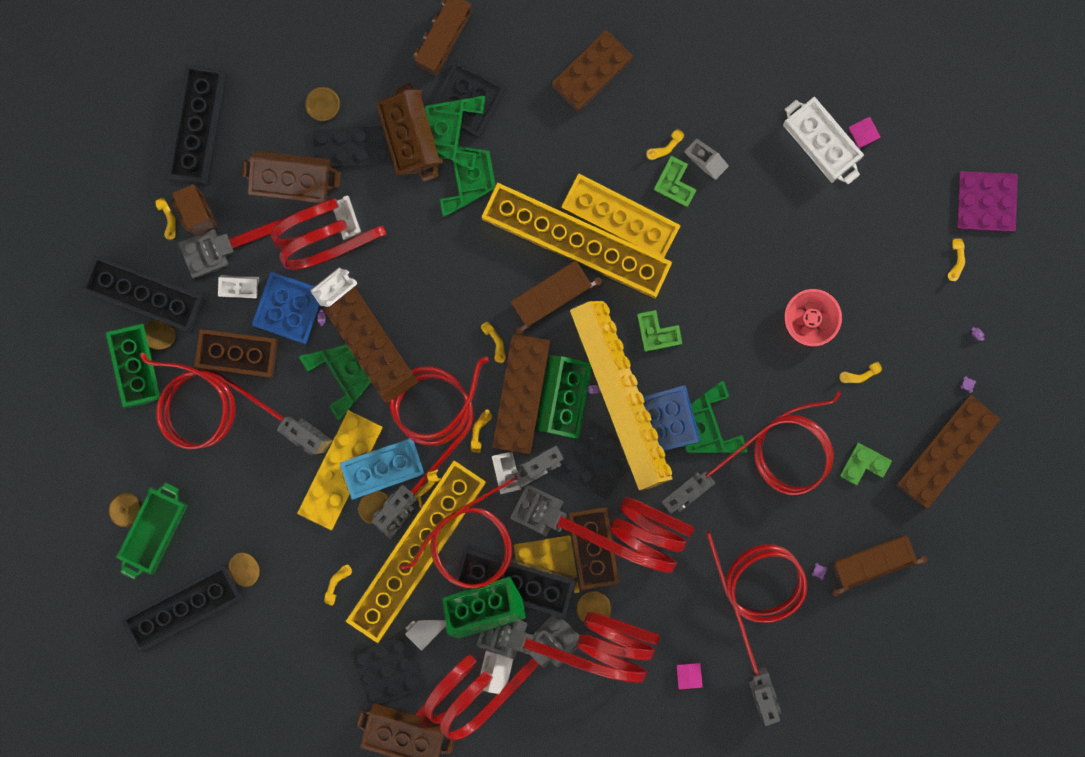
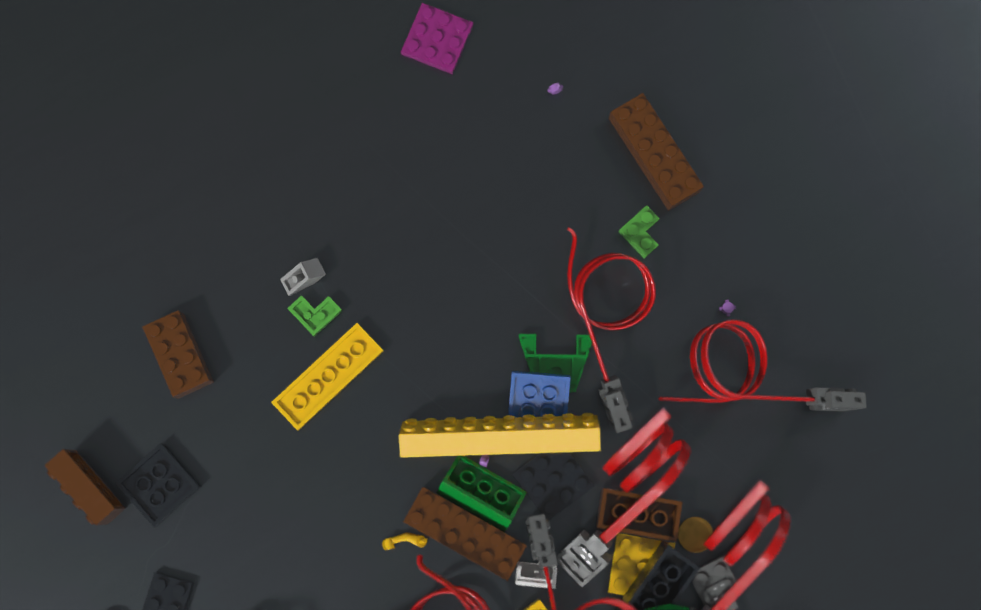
camera: 80 degrees left, 5 degrees down
reddish brown container [376,83,443,182] -> none
green wing [425,96,486,171] -> none
green wing [438,147,496,217] -> none
yellow piece [471,409,492,453] -> none
yellow brick [481,183,672,299] -> none
reddish brown container [511,261,602,335] -> none
bright green plate [637,310,682,352] -> none
yellow piece [646,129,684,160] -> none
dark pink piece [677,663,702,689] -> none
white container [783,96,864,184] -> none
coral piece [785,289,842,346] -> none
reddish brown container [831,535,927,596] -> none
yellow piece [840,362,882,383] -> none
dark pink piece [848,117,880,148] -> none
yellow piece [948,238,965,281] -> none
medium lavender piece [960,376,976,393] -> none

